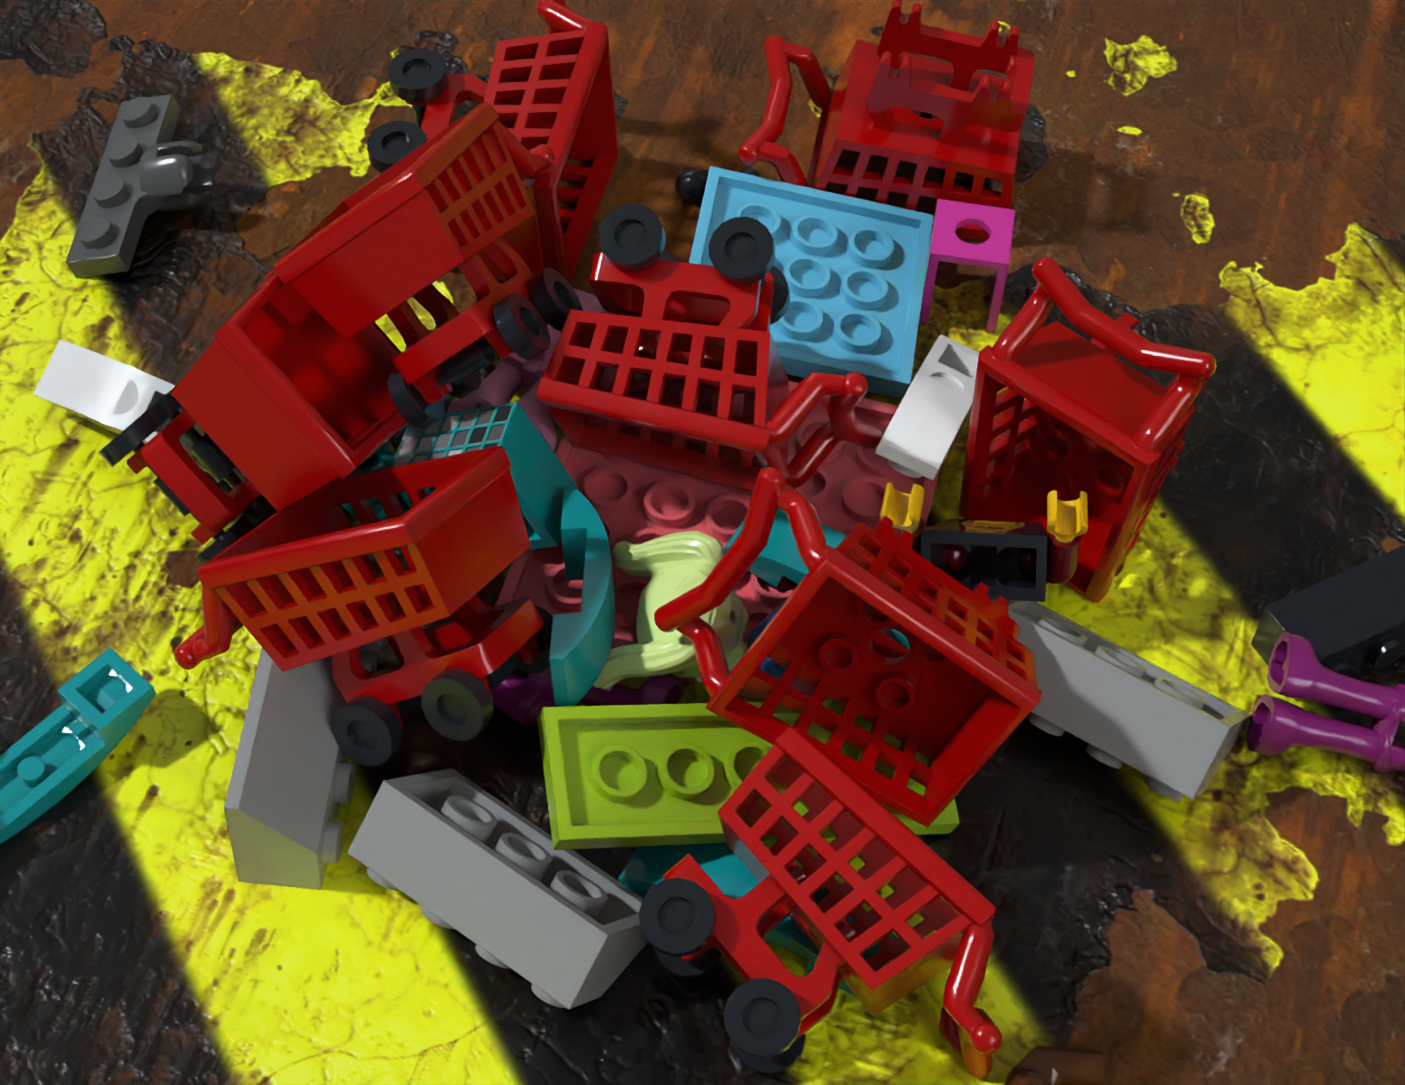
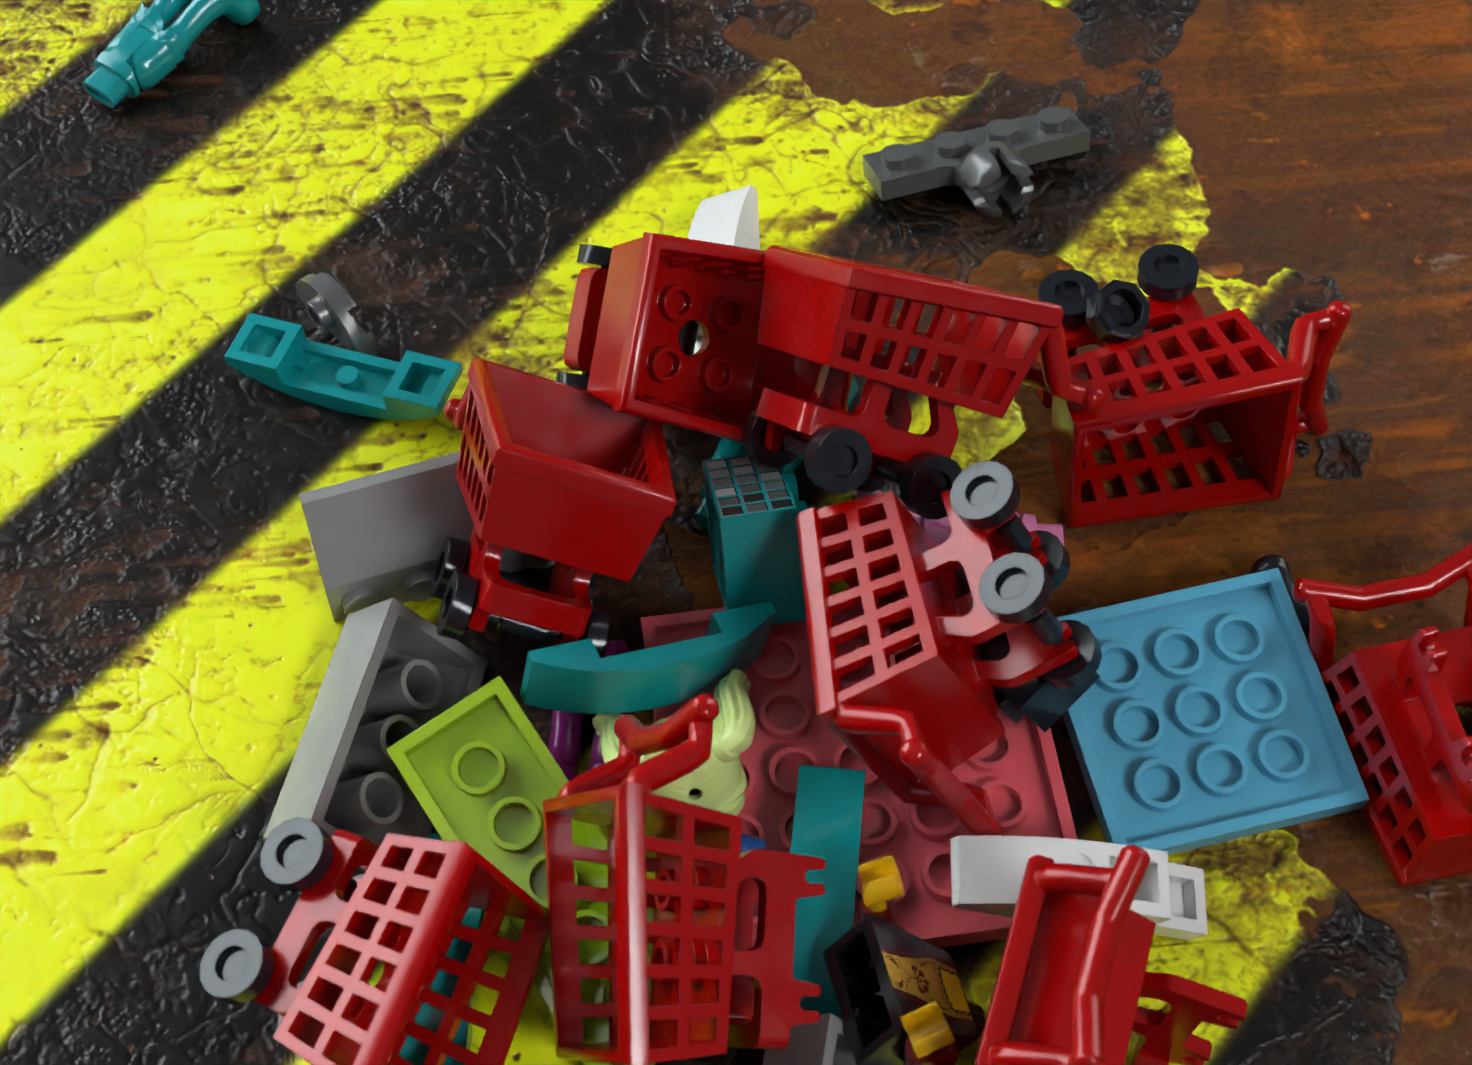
camera: 70 degrees right, 5 degrees up
dark pink piece [919,199,1015,333] -> none
none -> black tile [1085,279,1150,344]

